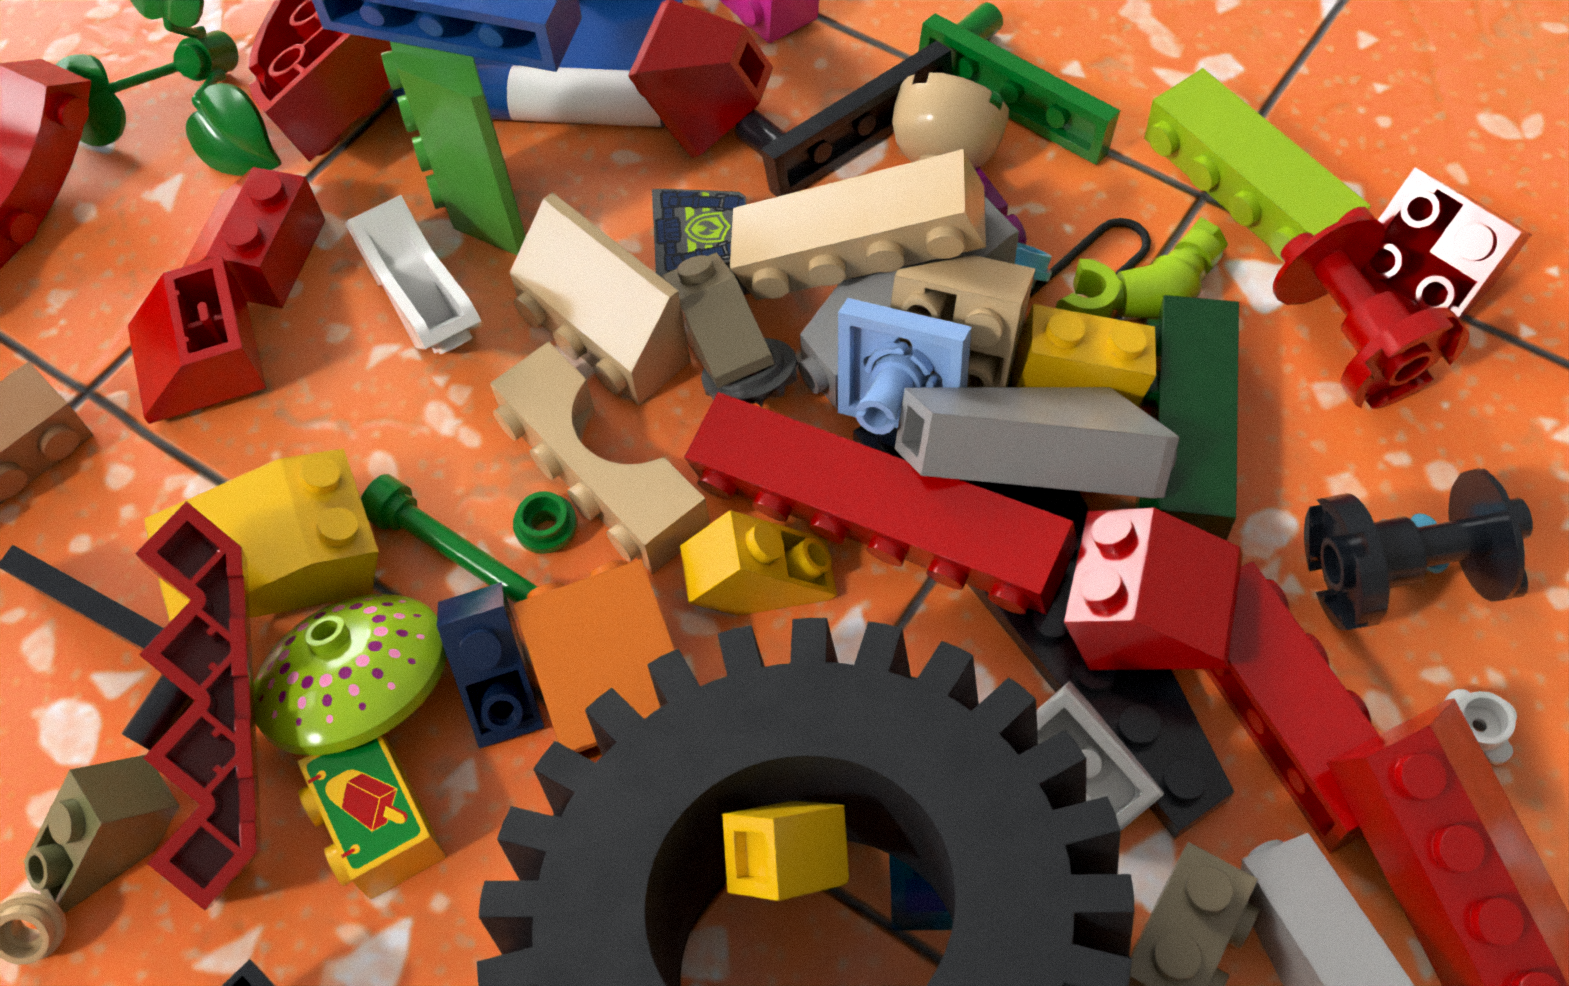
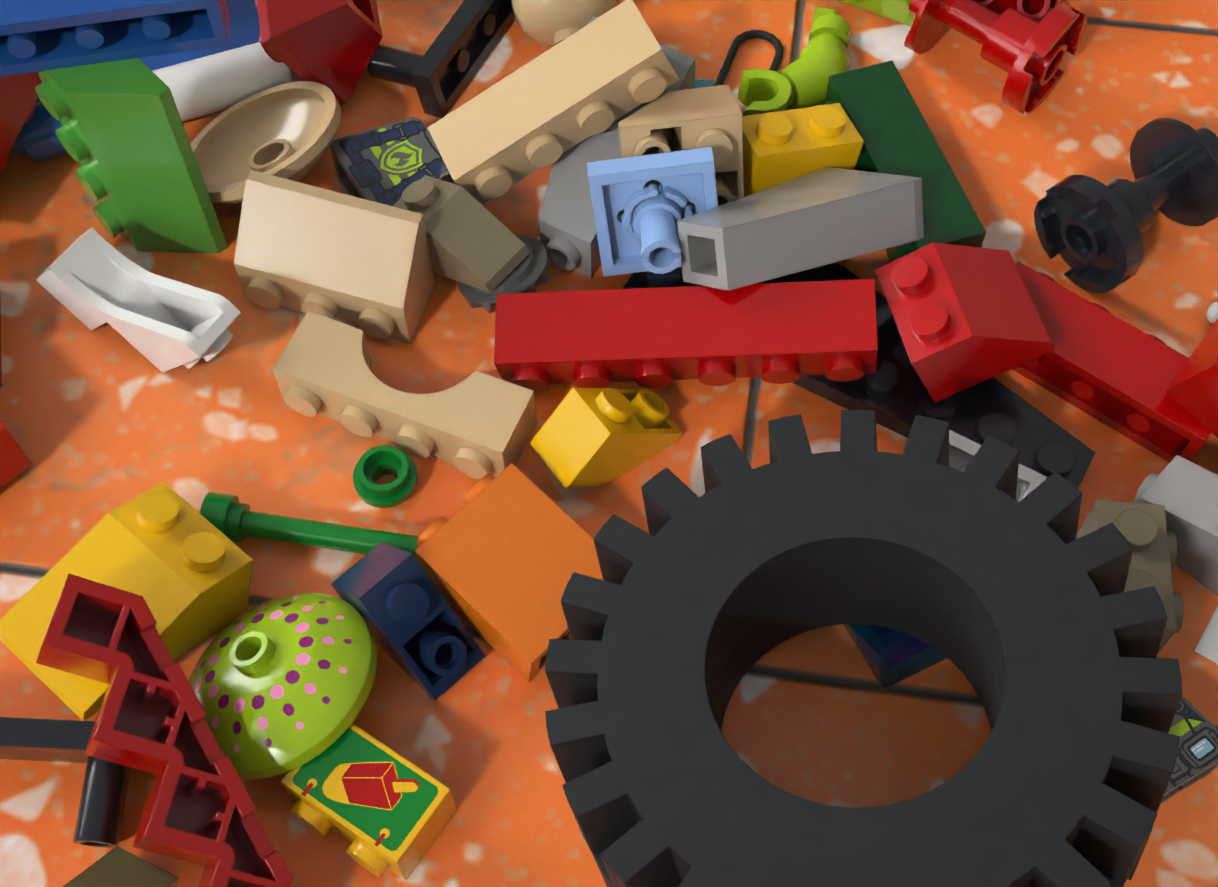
camera: 30 degrees left, 0 degrees up
yellow panel [722,801,849,901] -> none
none -> tan dish [190,81,341,204]

